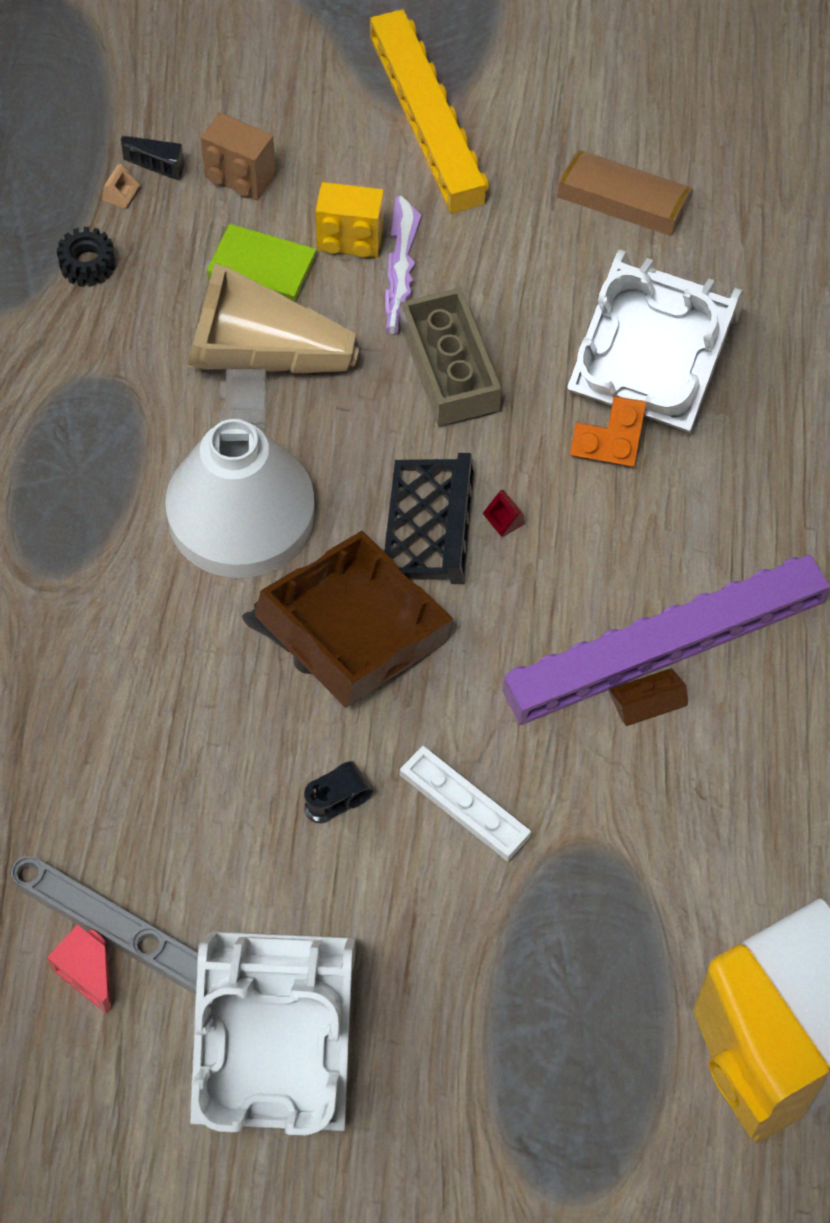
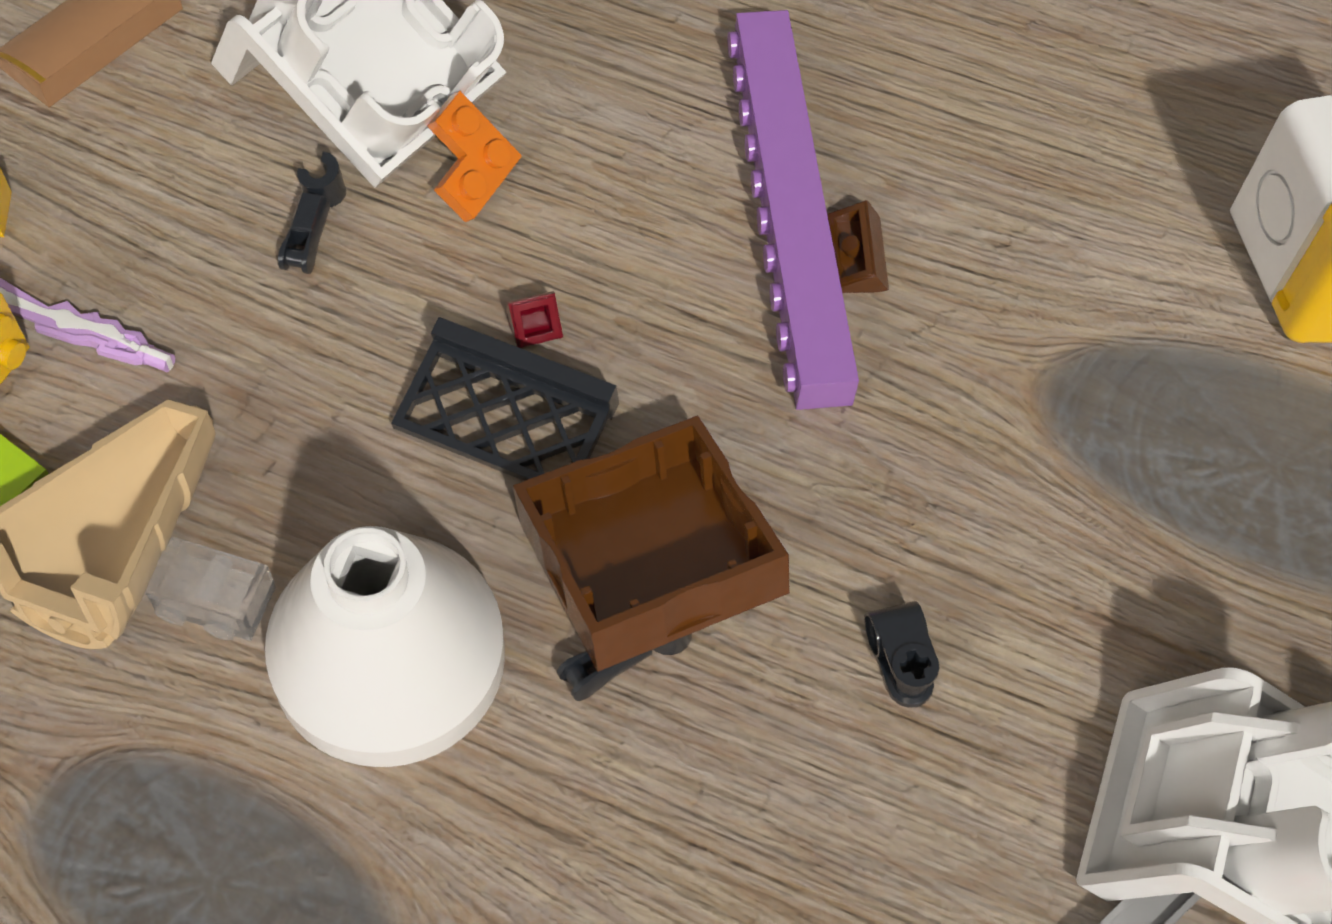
camera: 75 degrees left, 0 degrees up
dark tan brick [400,287,501,426] -> none
white plate [400,746,531,862] -> none
none -> black piece [278,151,346,274]

